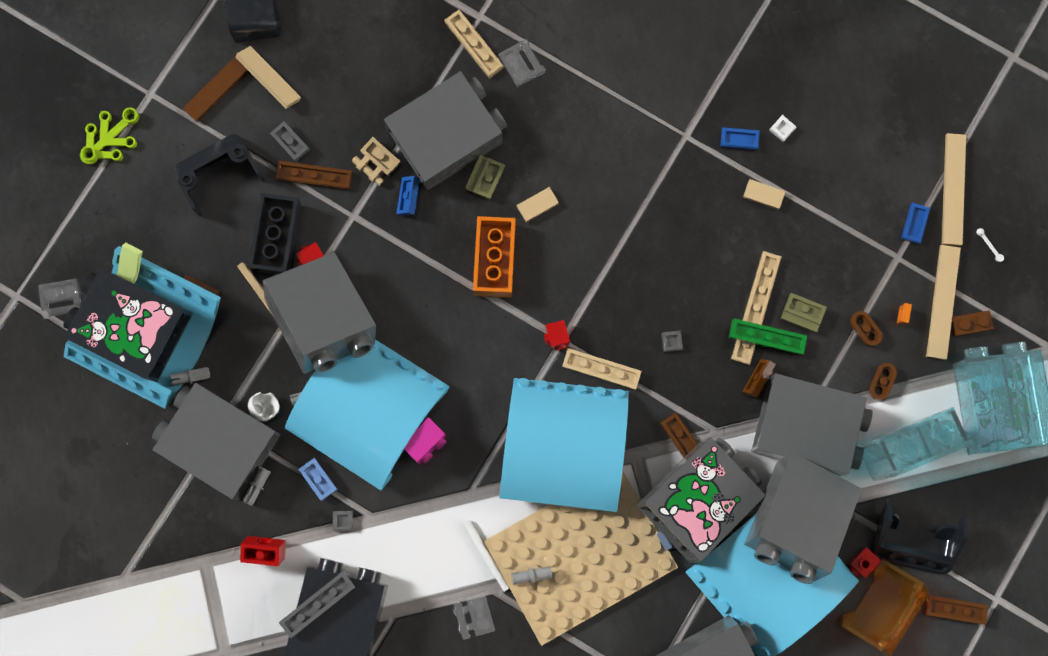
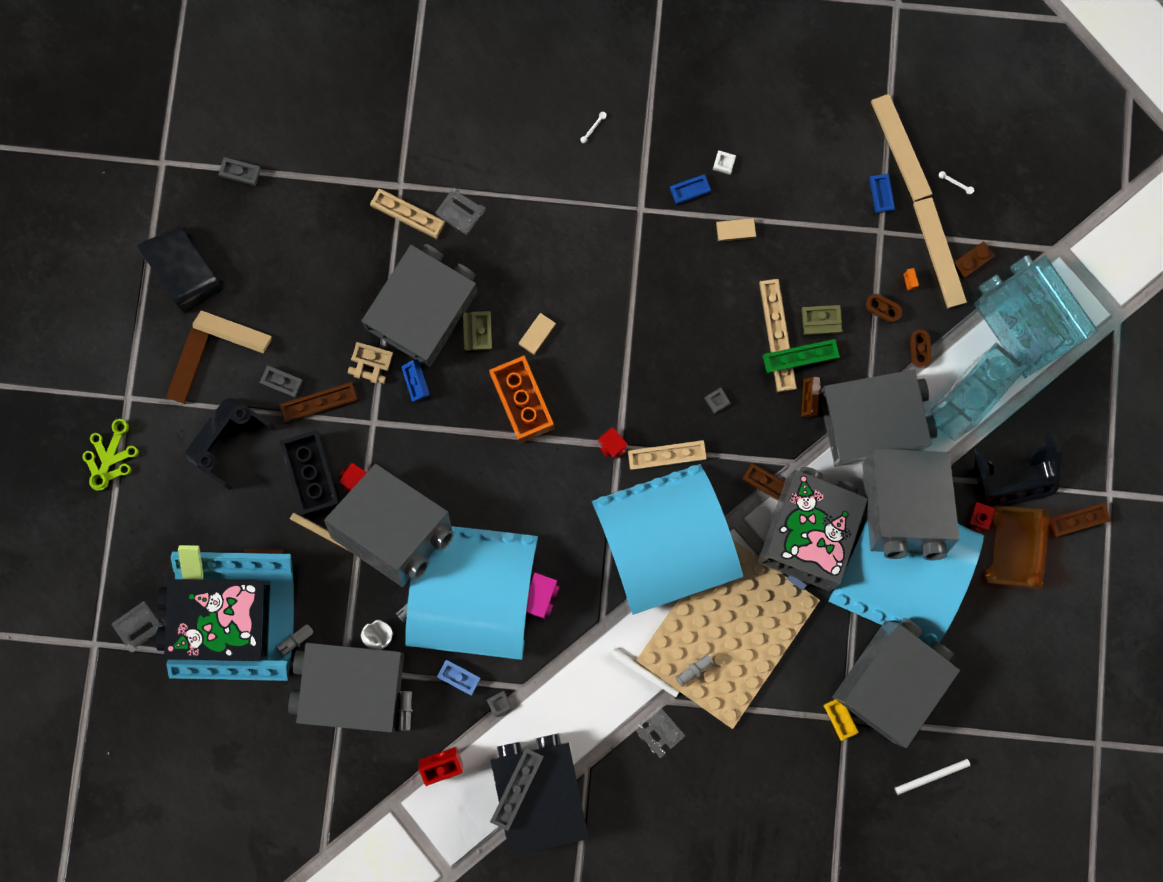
camera: 30 degrees left, 0 degrees up
none -> white hinge [580,112,606,144]

